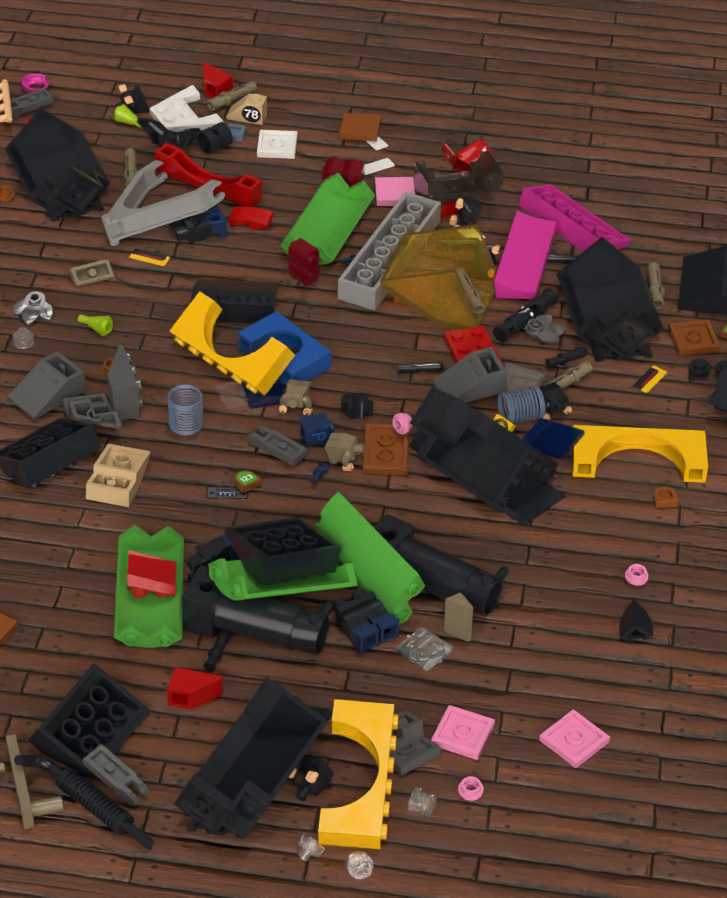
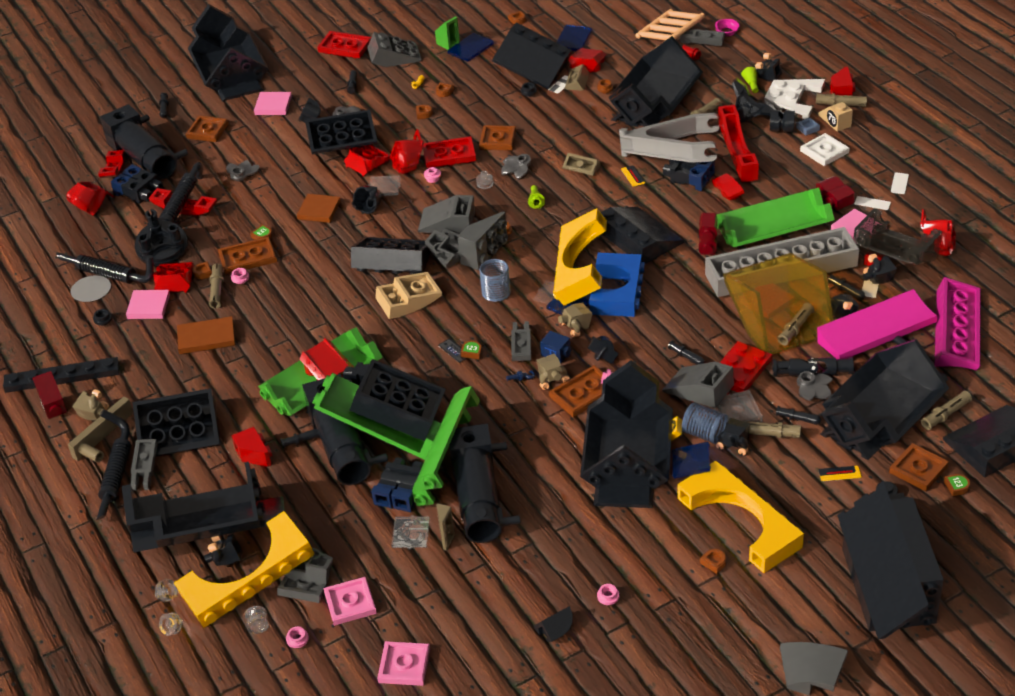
camera: 55 degrees right, 0 degrees up
dark orange tile [339,113,381,141] -> none

